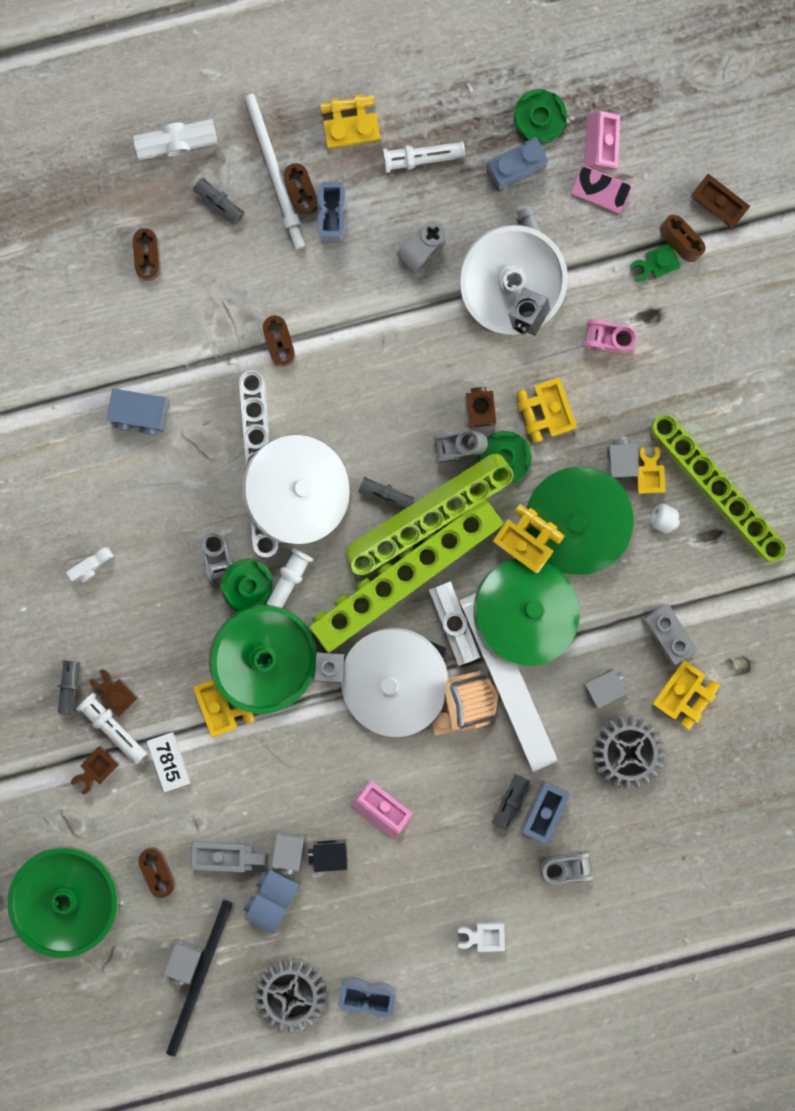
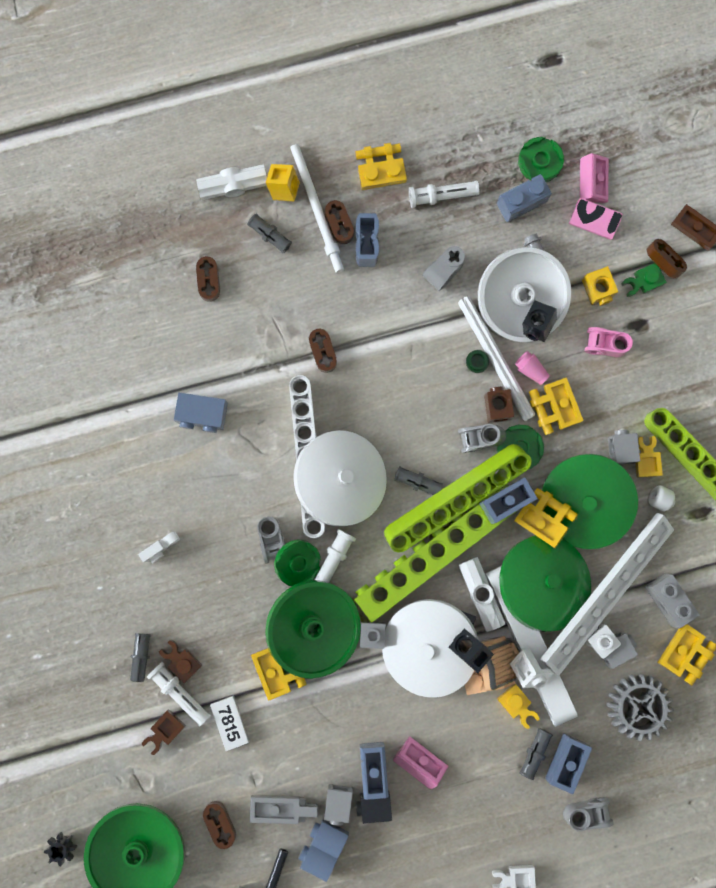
camera: 10 degrees left, 5 degrees down
none -> yellow brick [265,164,300,201]
none -> sand blue brick [360,742,389,800]
none -> black brick [448,628,494,673]
none -> white axle [458,296,535,421]
none -> dark green plate [466,350,489,373]
none -> sand blue brick [479,478,538,524]
none -> yellow plate [497,684,540,729]
none -> white bracket [510,649,553,689]
none -> bright pink cone [515,351,550,385]
none -> white plate [540,513,674,676]
none -> yellow brick [582,266,618,306]
none -> white bracket [585,623,621,659]

